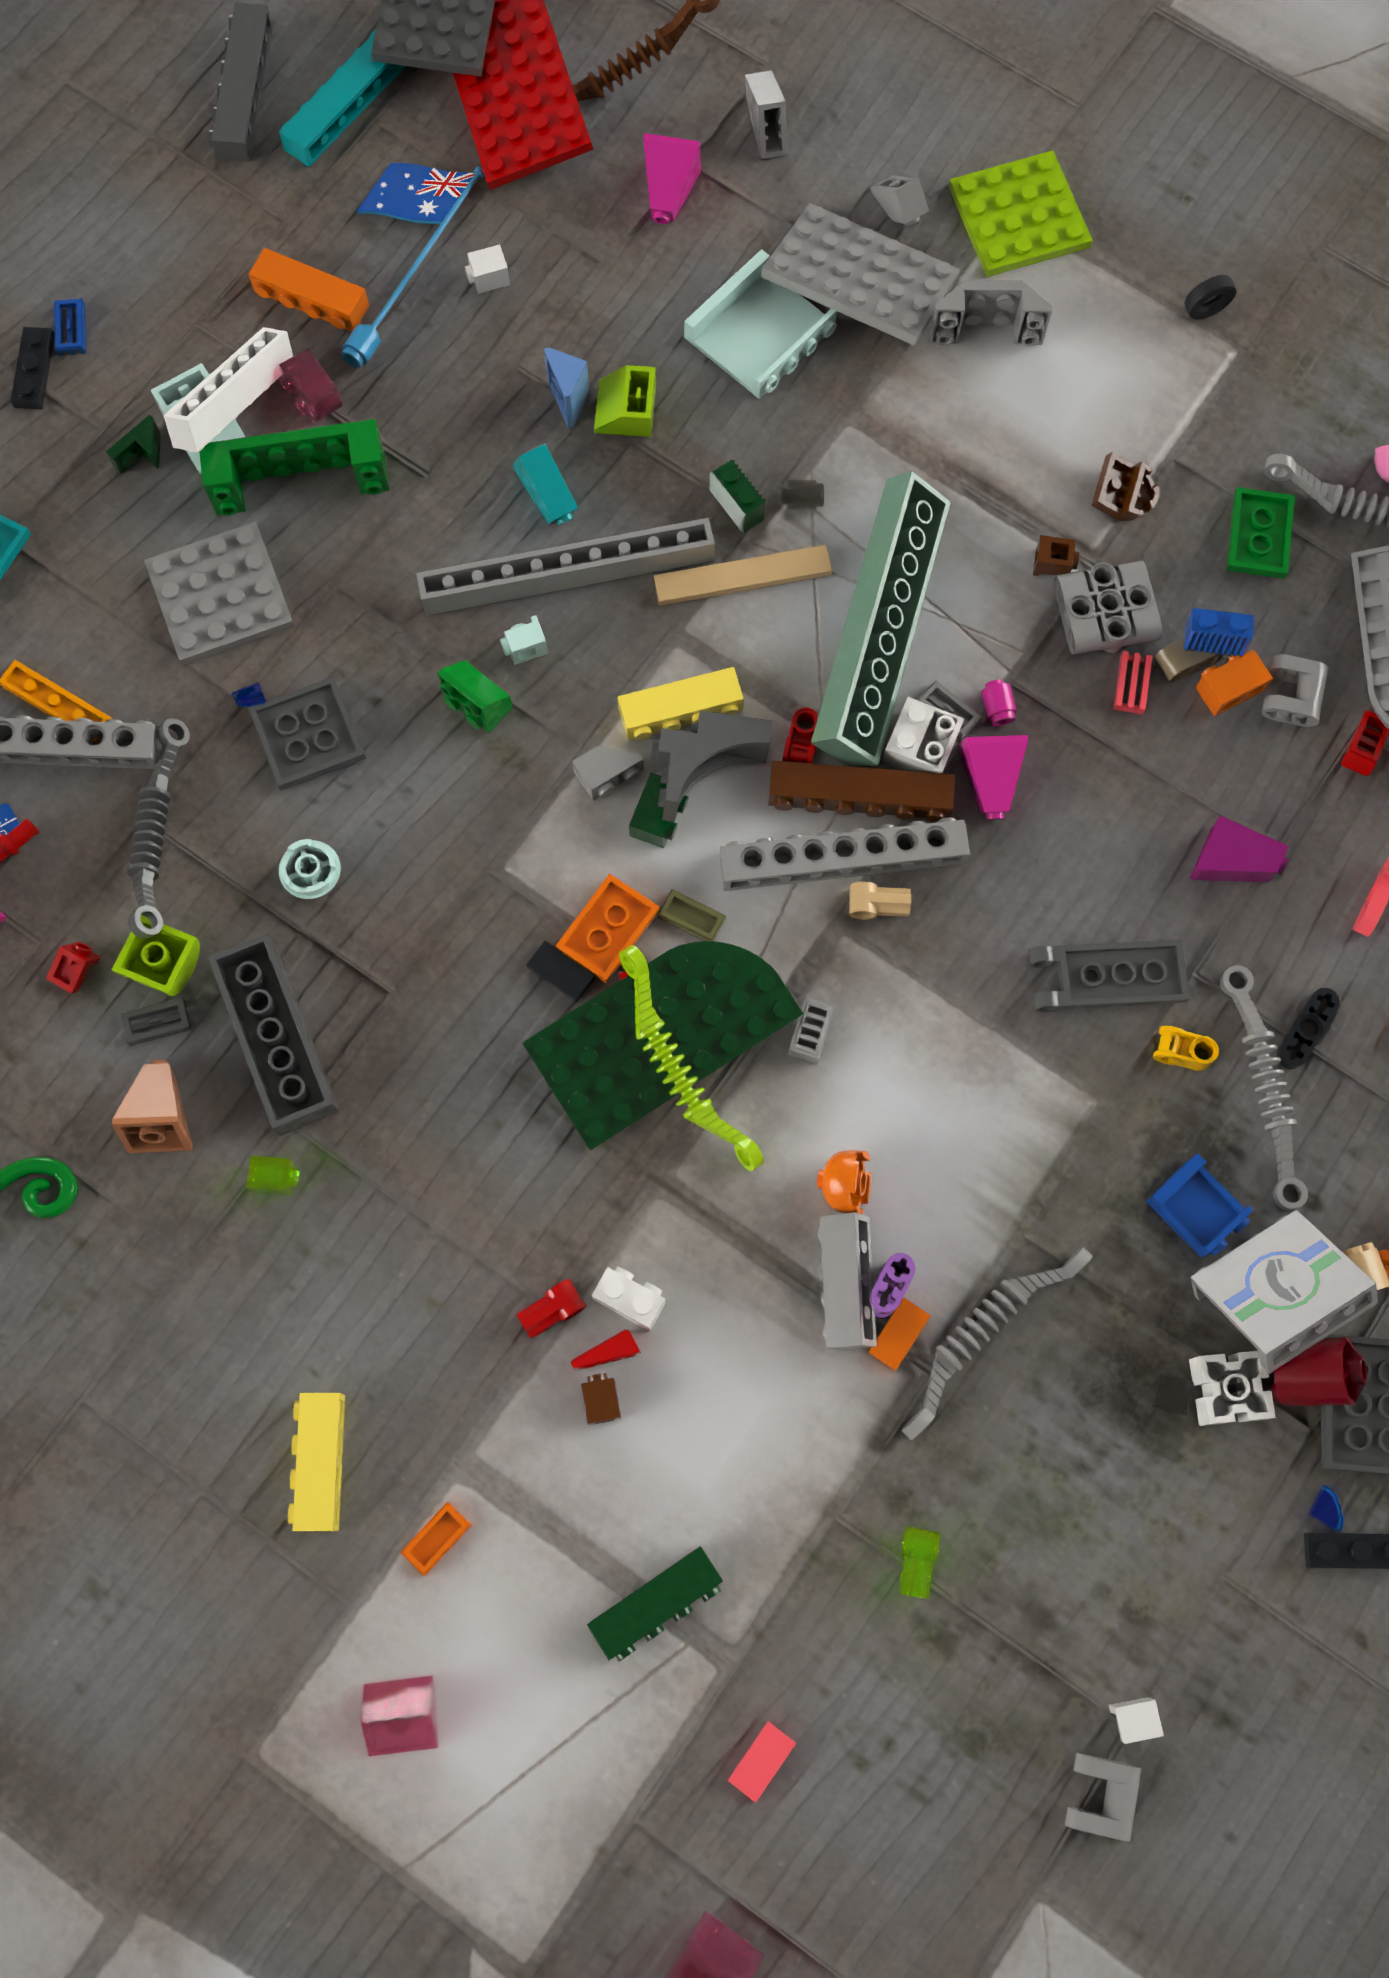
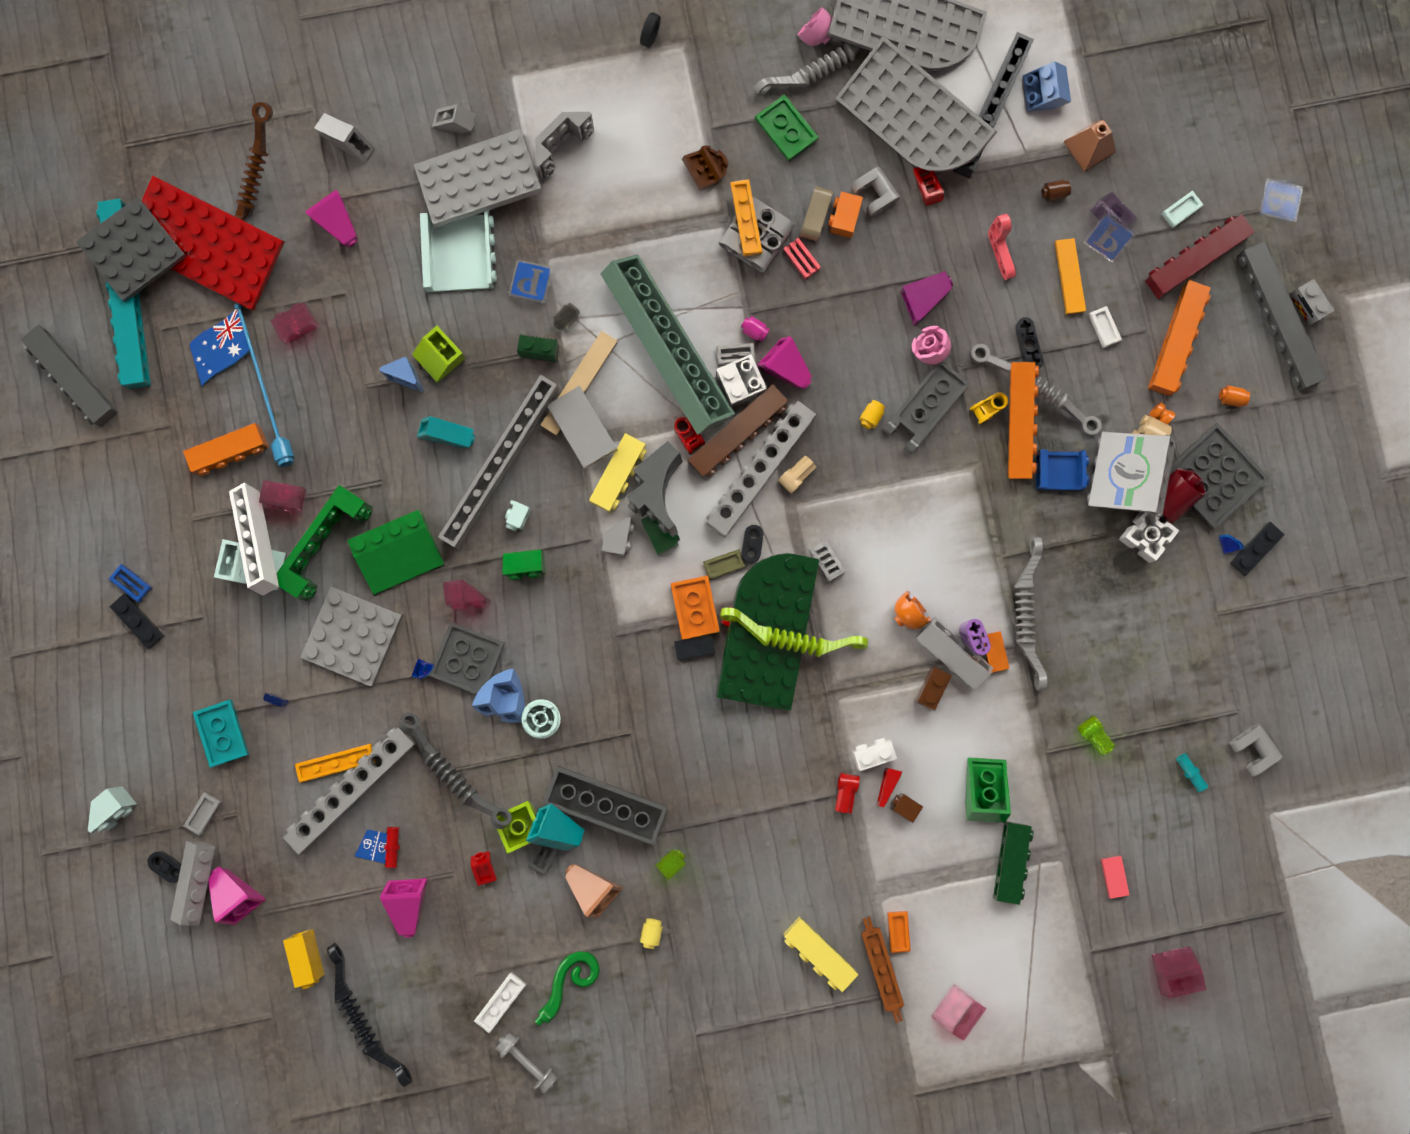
camera: 50 degrees left, 10 degrees up
dark green slope [106,415,161,474] -> none
white brick [465,244,510,294] -> none
lime plate [948,150,1093,277] -> none
reddish brown brick [1033,535,1079,576] -> none
white panel [1109,1697,1164,1744] -> none
blue brick [1184,608,1254,657] -> none
none -> clear blue tile [263,693,289,707]
none -> clear pink brick [270,302,319,345]
none -> green slope [347,509,445,595]
none -> clear pink slope [443,580,490,611]
none -> medium blue brick [472,669,525,723]
none -> piece [508,259,553,304]
none -> teal slope [526,803,585,851]
none -> light grey tile [547,386,618,469]
none -> light yellow brick [640,918,663,949]
none -> light orange tile [730,179,762,257]
none -> black plate [742,525,764,563]
none -> yellow brick [859,400,885,430]
none -> dark orange plate [861,916,904,1023]
none -> bright pink cylinder [912,326,951,365]
none -> reddish brown brick [914,667,952,711]
none -> green slope [965,757,1011,823]
none -> orange brick [1008,362,1039,479]
none -> teal pin [1176,753,1208,792]

